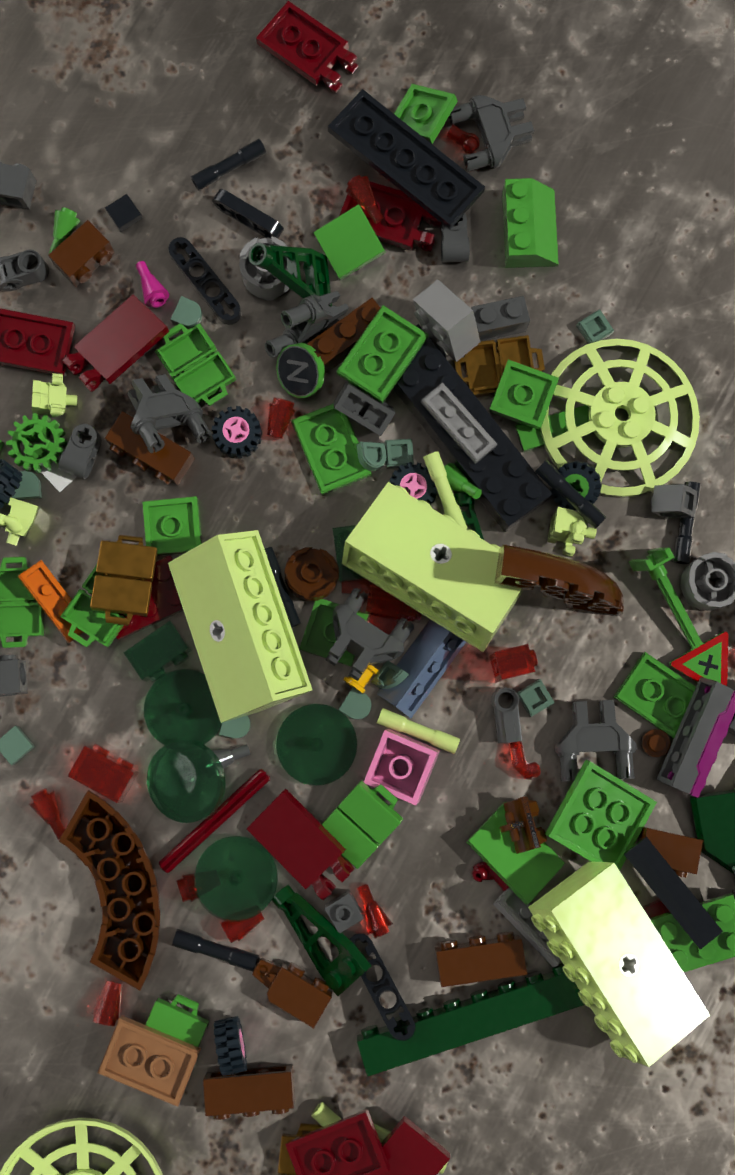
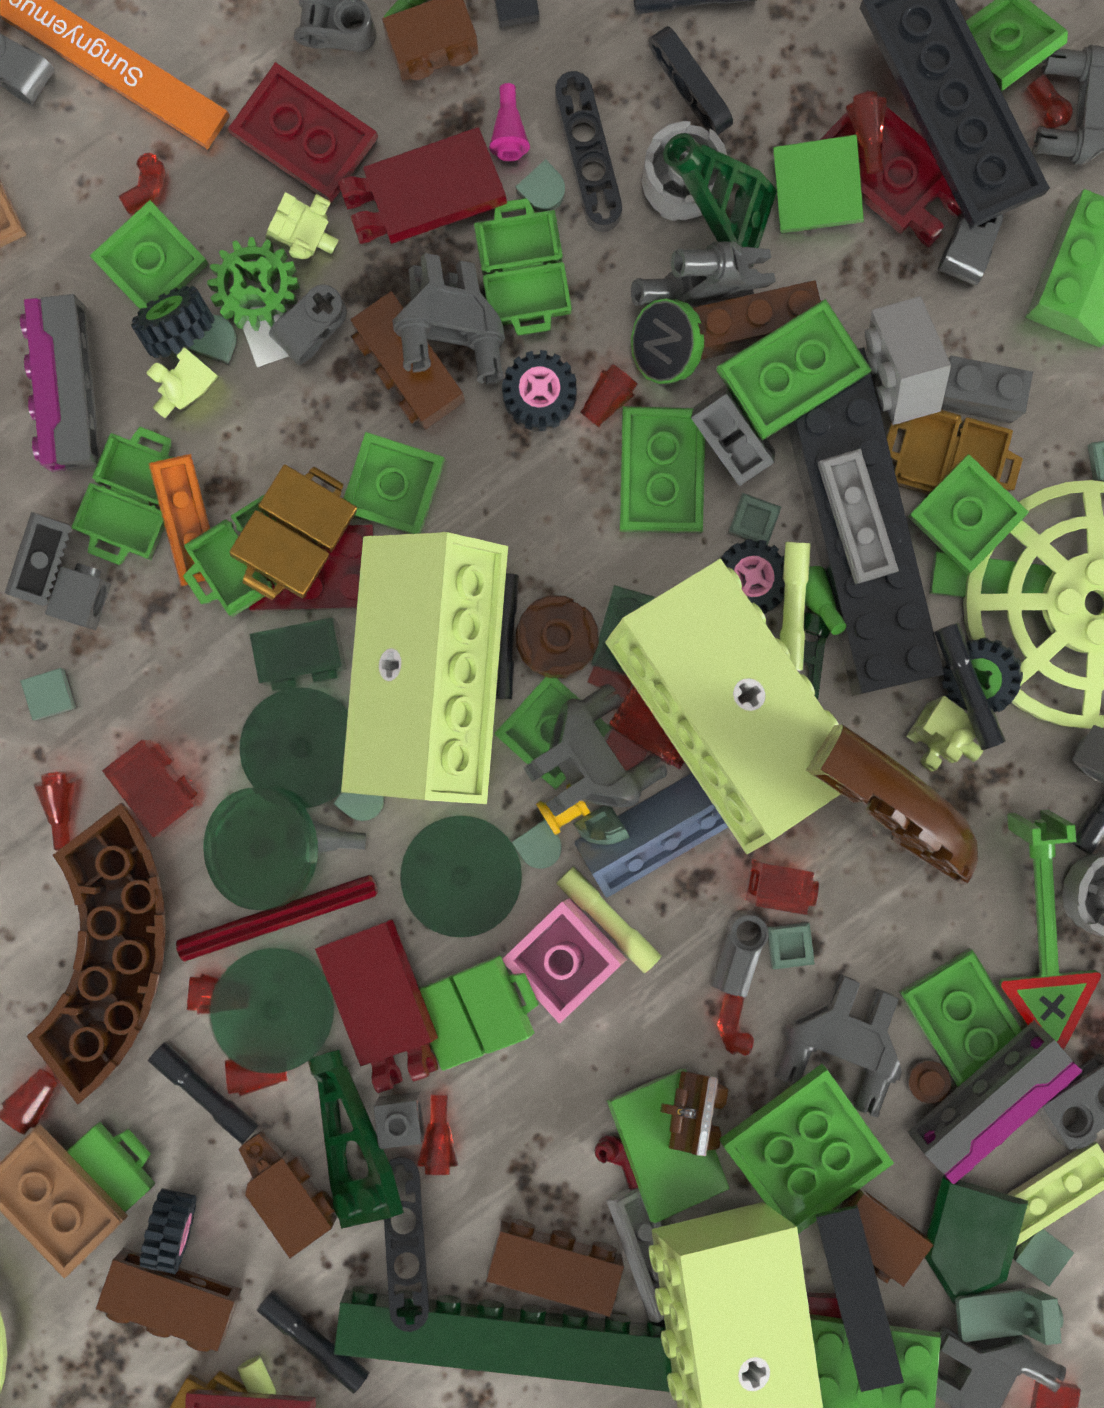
camera: 20 degrees right, 5 degrees up
sand green tile [357,441,386,471] -> none
none -> black piece [256,1290,370,1394]

